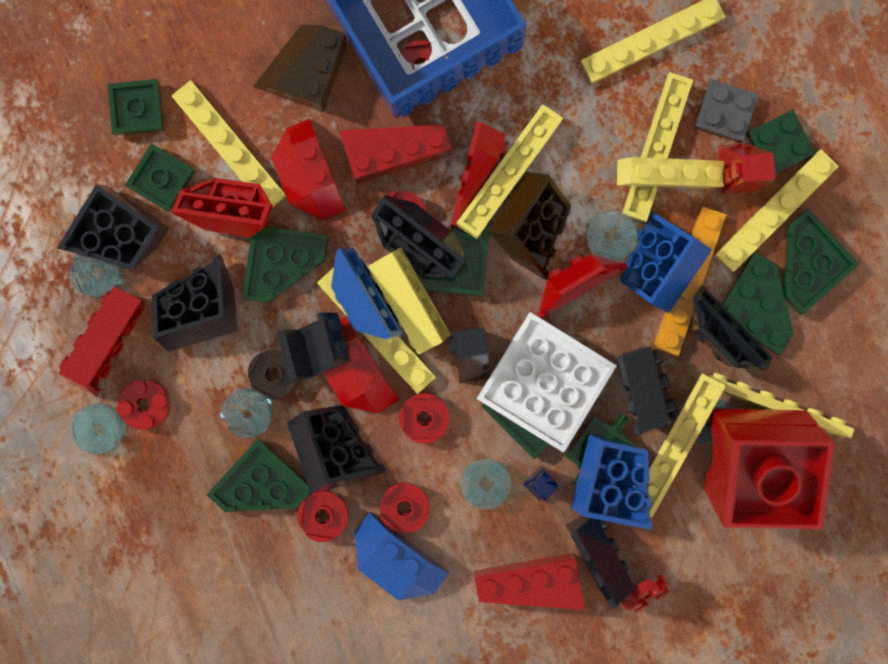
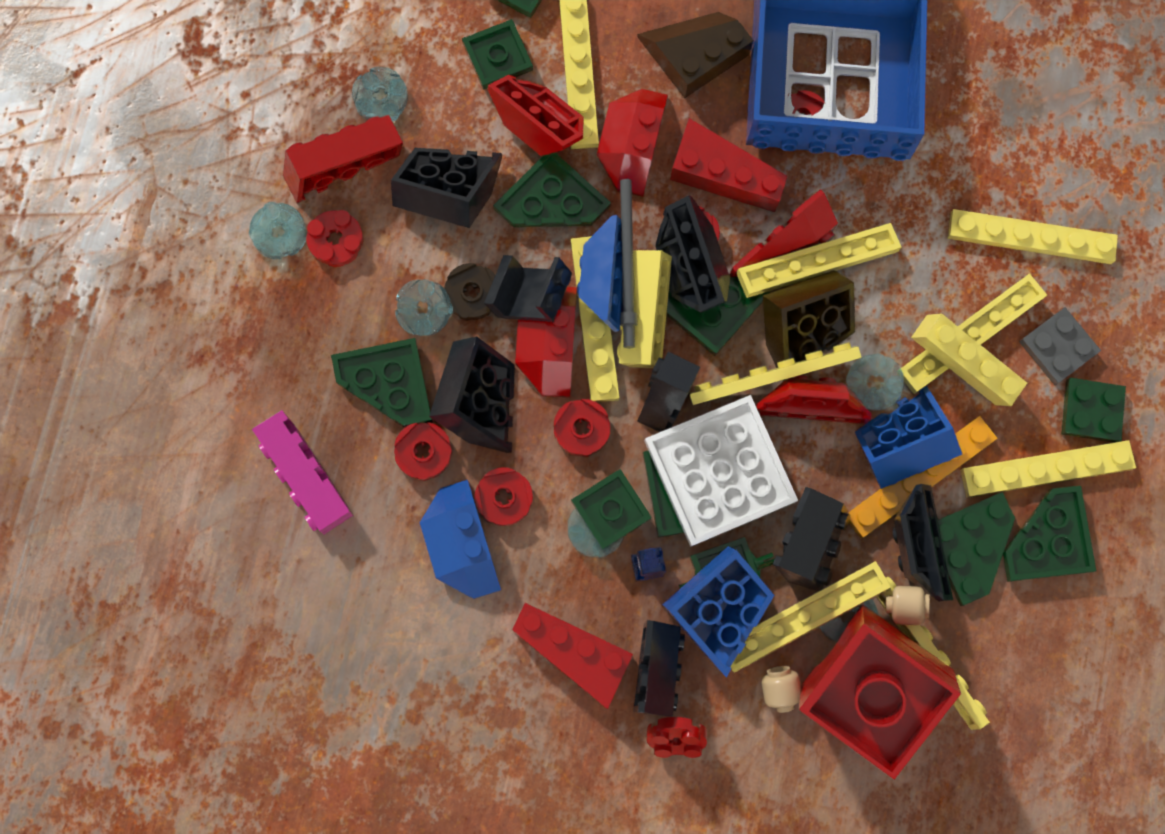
camera: 30 degrees right, 10 degrees down
black wedge [57,184,169,270] -> none
red wedge [718,143,775,194] -> none
none -> dark pink wedge [252,410,353,534]
none -> dark green plate [571,469,652,550]
none -> dark grey bar [620,179,638,349]
none -> light yellow plate [690,342,862,405]
none -> tan head [761,666,801,713]
none -> tan head [886,586,929,625]

